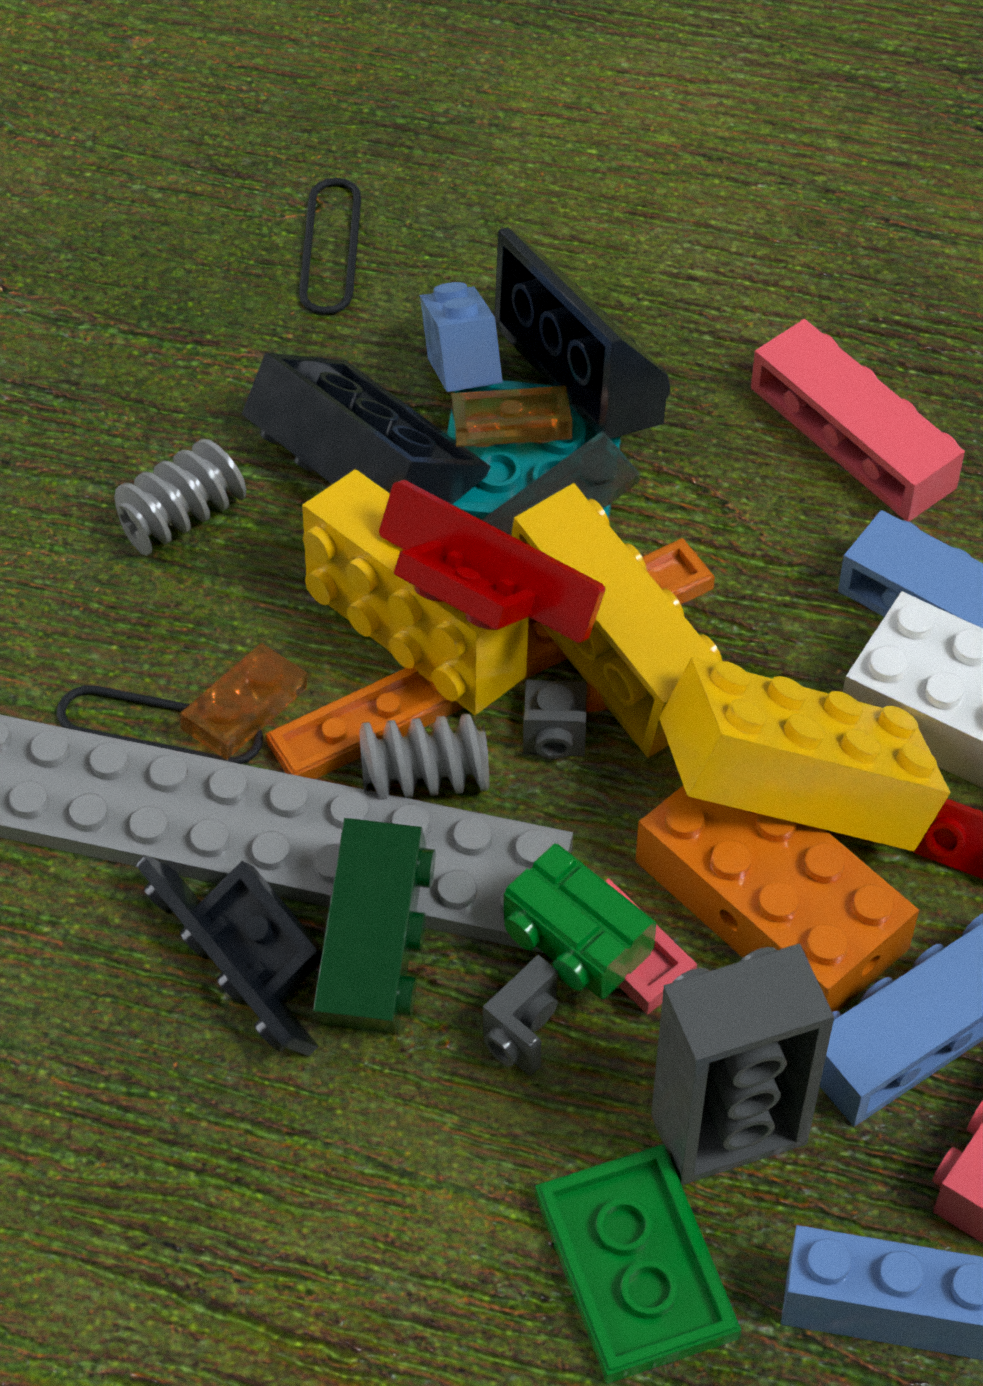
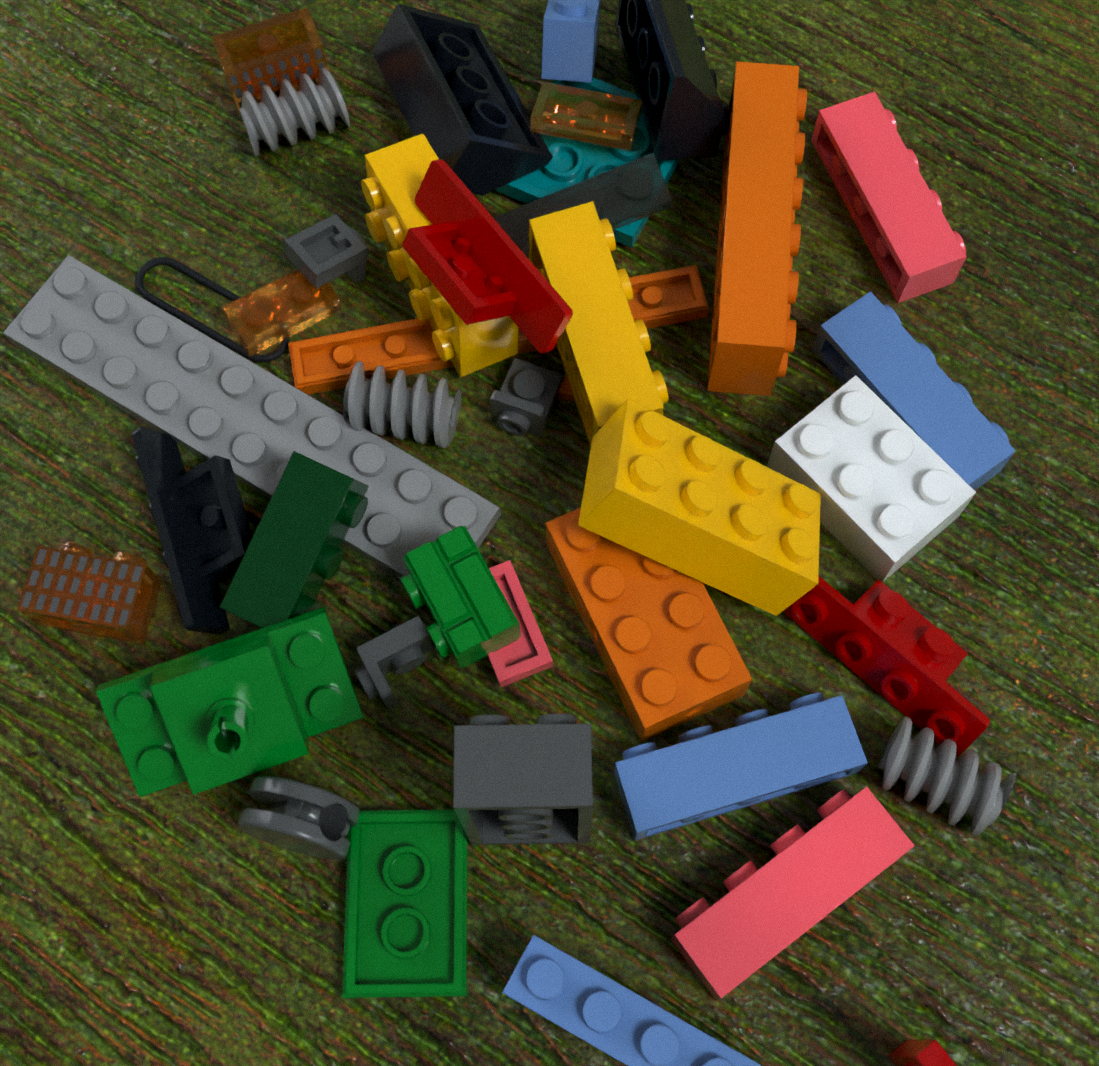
camera: 20 degrees right, 15 degrees up
none -> clear orange brick [17,542,162,645]
none -> green brick [96,607,364,797]
none -> clear orange brick [212,7,329,113]
none -> dark grey head [238,776,360,860]
none -> dark grey bracket [284,214,368,289]
none -> orange brick [707,61,807,396]

